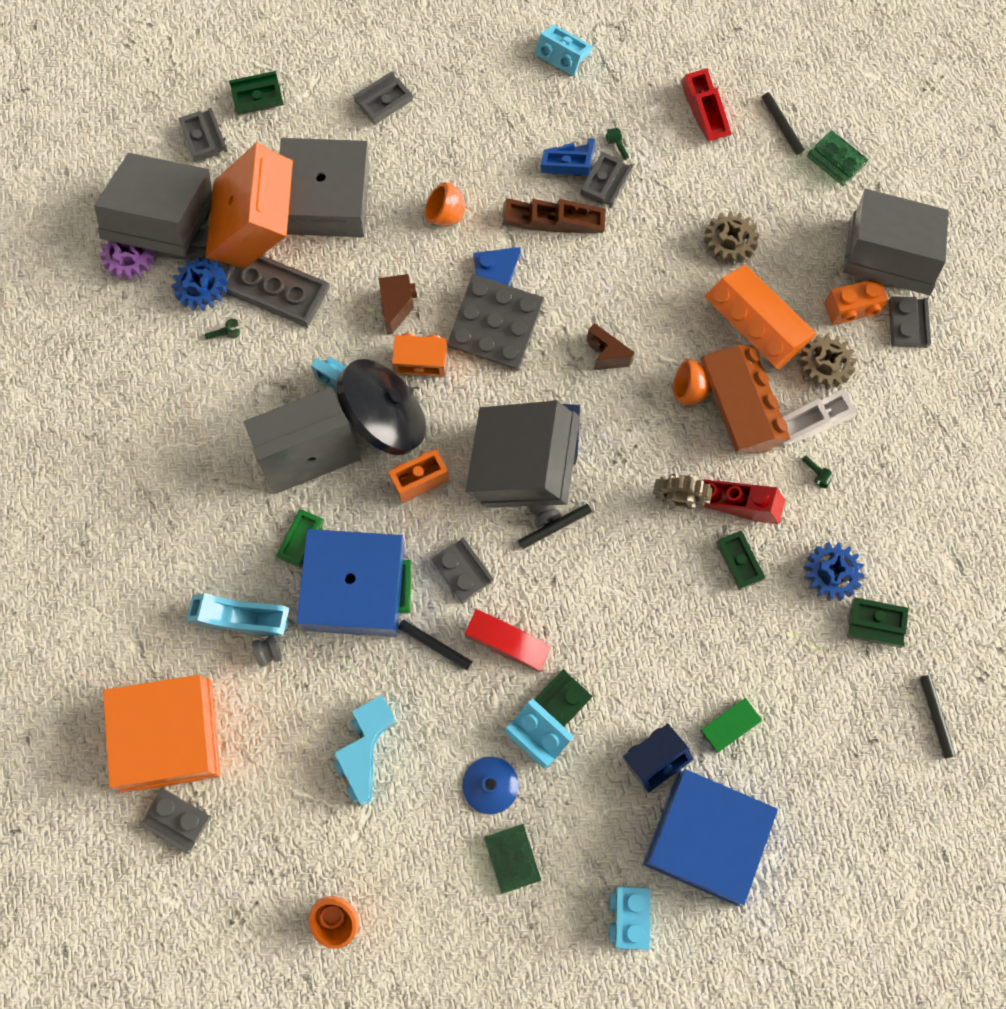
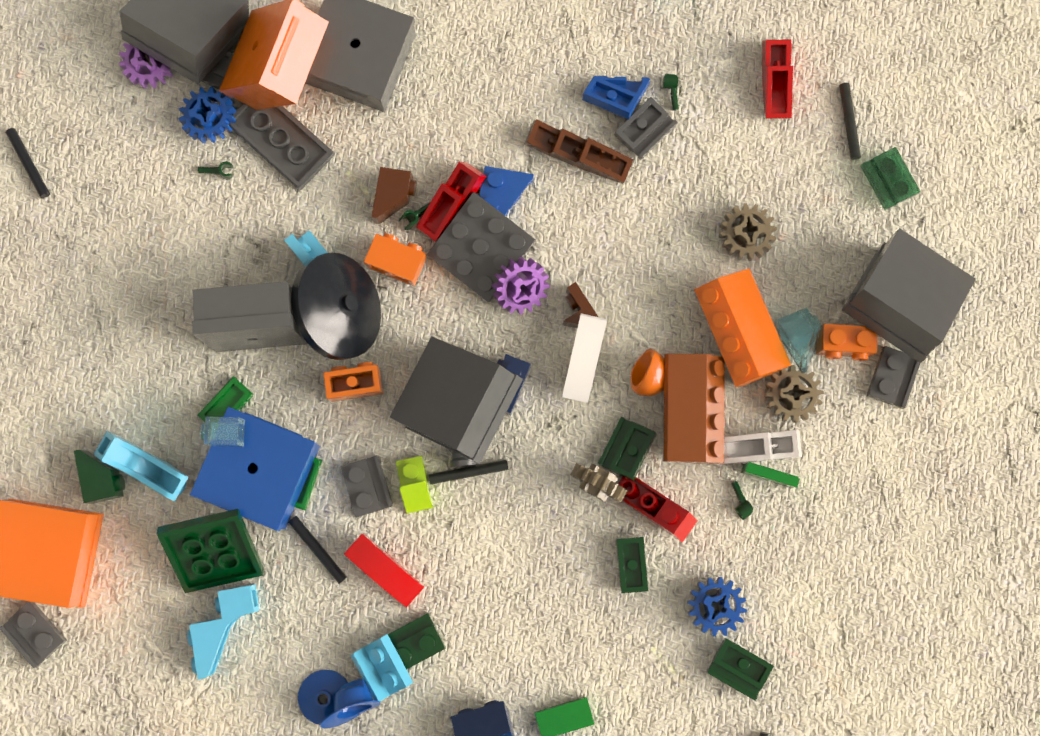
camera: 20 degrees right, 10 degrees up
dark grey wheel [252,636,282,667] -> none
orange hat [425,182,465,226] -> none
none -> black bar [5,128,50,198]
none -> dark green slope [74,450,125,504]
none -> dark green plate [157,509,264,593]
none -> clear light blue brick [201,417,245,447]
none -> blue piece [320,679,380,729]
none -> lime slope [396,456,433,514]
none -> dark green hand [398,202,430,230]
none -> red slope [416,161,487,242]
none -> medium lavender gear [492,257,550,315]
none -> white slope [562,313,607,403]
none -> dark green plate [598,416,657,482]
none -> green tile [741,462,800,488]
none -> clear light blue slope [778,308,821,373]

